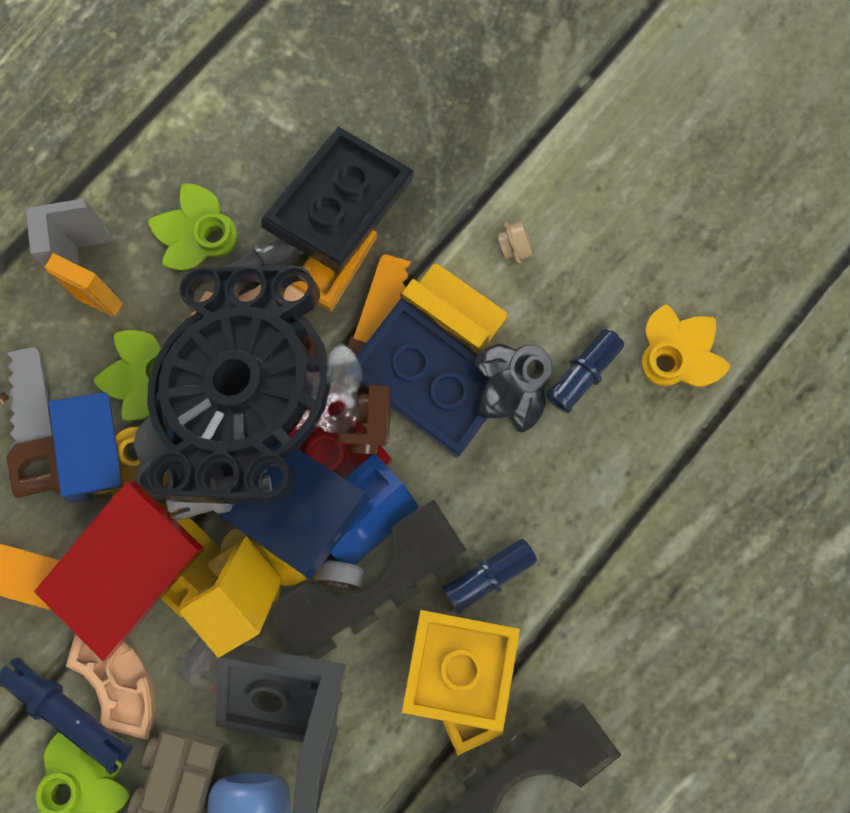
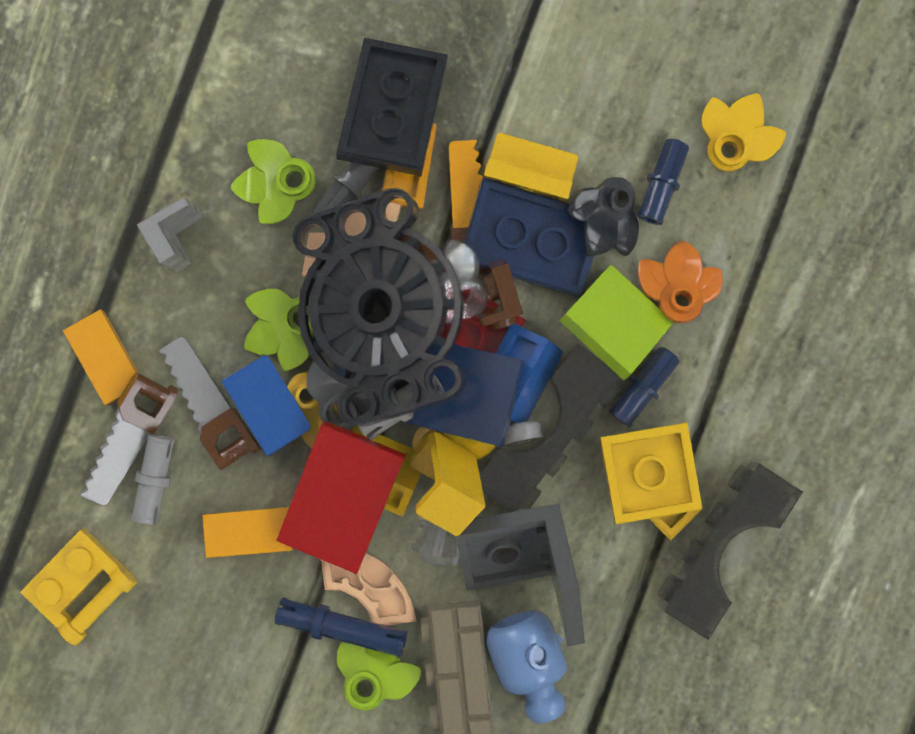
camera: 20 degrees left, 10 degrees up
light orange tile [44,253,123,317] -> none
tan plate [498,221,534,264] -> none
none -> lime tile [559,264,674,380]
none -> orange plate [637,240,723,324]

